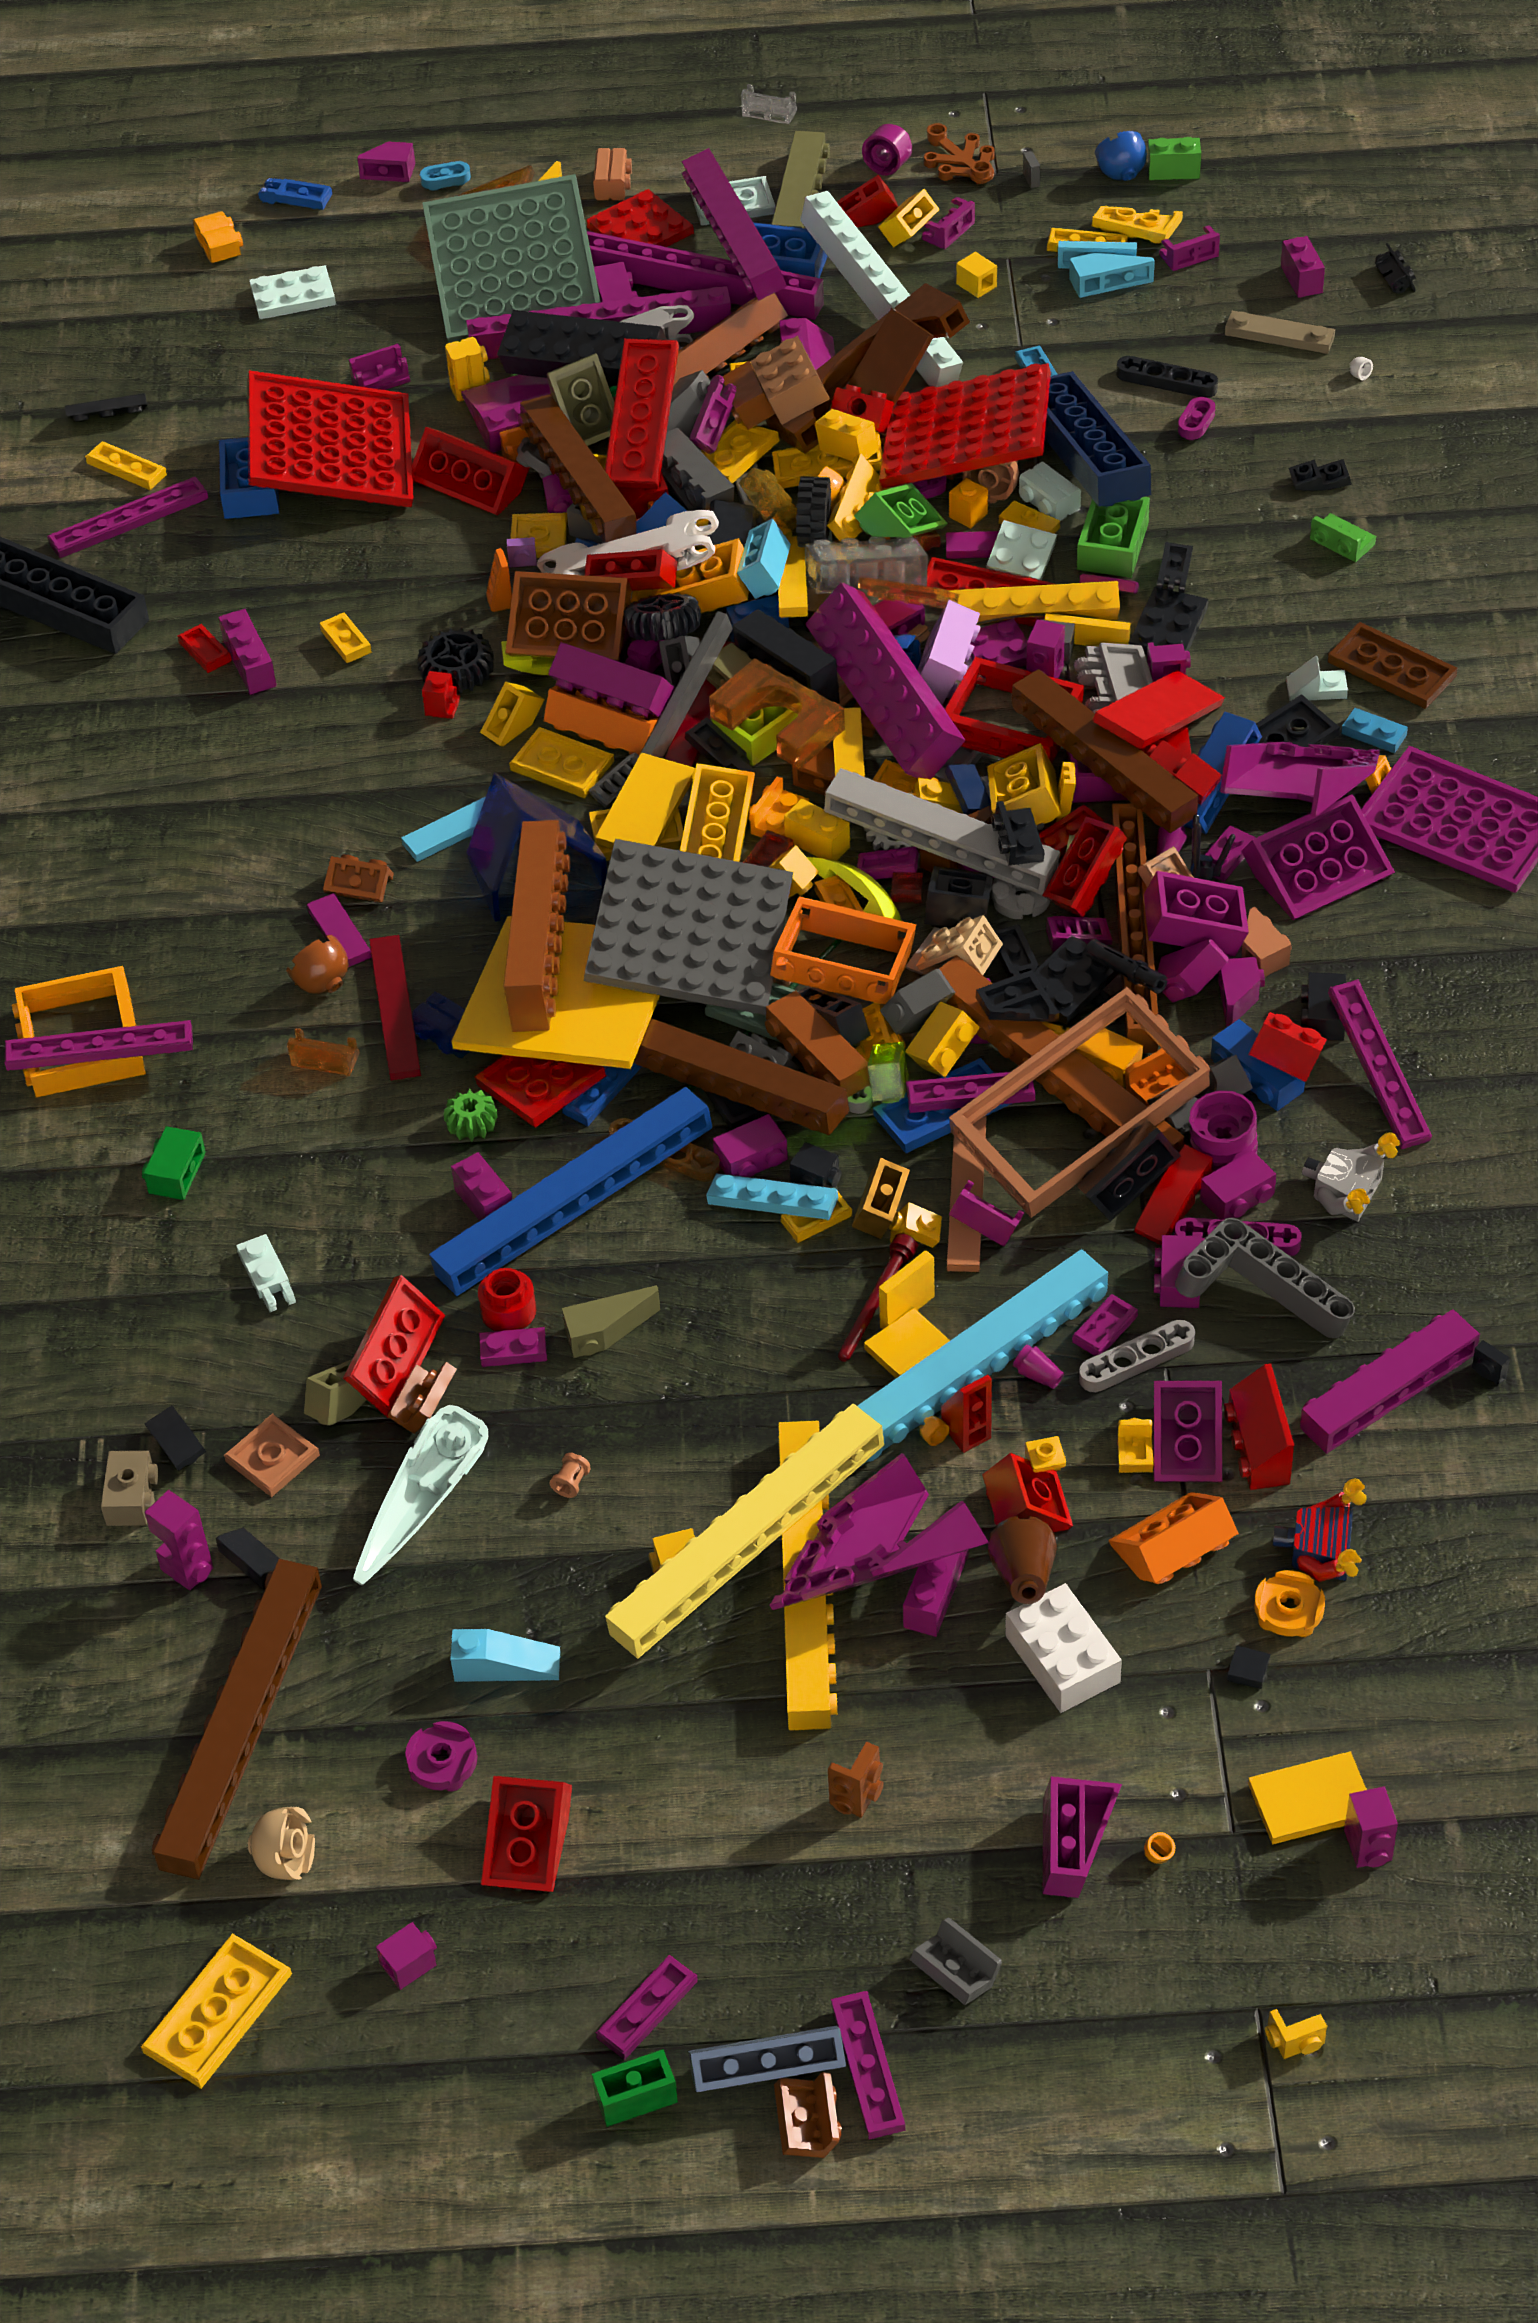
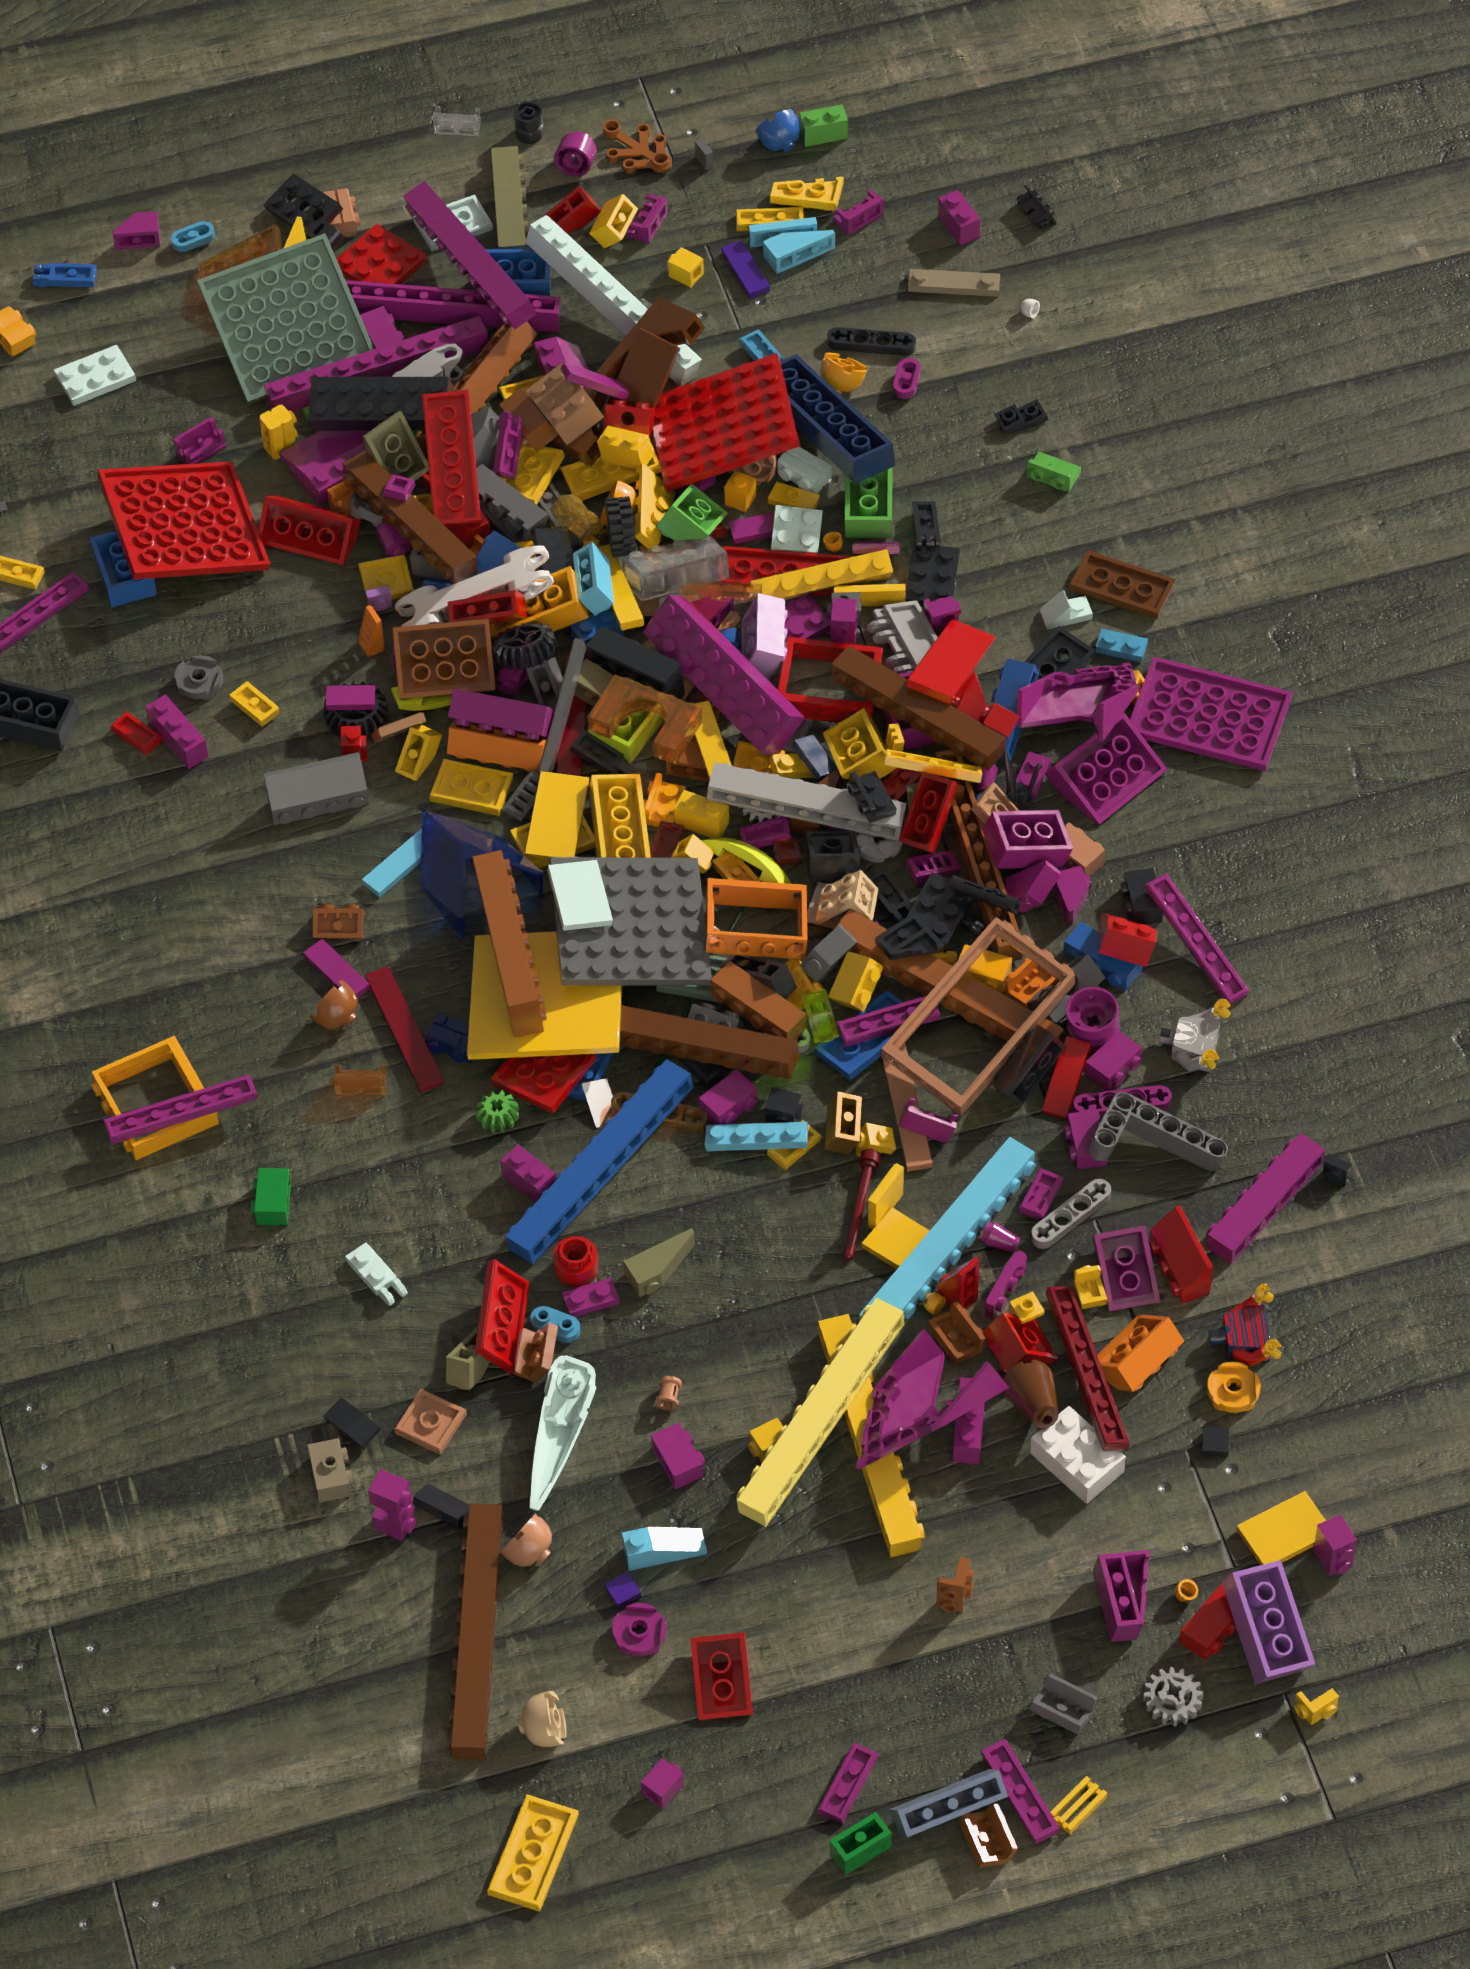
camera: 15 degrees left, 5 degrees up
none -> dark grey plate [175,655,223,700]
none -> black hinge [263,173,344,250]
none -> dark grey slope [264,752,369,825]
none -> magenta tile [326,685,375,710]
none -> medium nougat tile [371,712,426,743]
none -> magenta tile [384,474,415,502]
none -> nougat cylinder [500,1514,552,1567]
none -> black wheel [514,101,544,144]
none -> dark azure plate [530,1306,580,1343]
none -> light aqua tile [547,860,613,931]
none -> magenta tile [560,362,629,400]
none -> white sticker [581,1079,614,1128]
none -> dark purple tile [604,1572,641,1609]
none -> magenta brick [651,1423,705,1489]
none -> dark purple tile [721,240,770,299]
none -> light orange cylinder [820,353,867,395]
none -> light orange hinge [823,532,843,552]
none -> yellow tile [884,749,982,783]
none -> dark orange bracket [926,1301,985,1365]
none -> magenta hinge [985,1251,1027,1320]
none -> dark red tile [1045,1286,1130,1451]
none -> yellow tile [1050,1776,1107,1835]
none -> light grey gear [1143,1667,1203,1726]
none -> red brick [1179,1574,1237,1661]
none -> medium lavender brick [1221,1560,1315,1684]

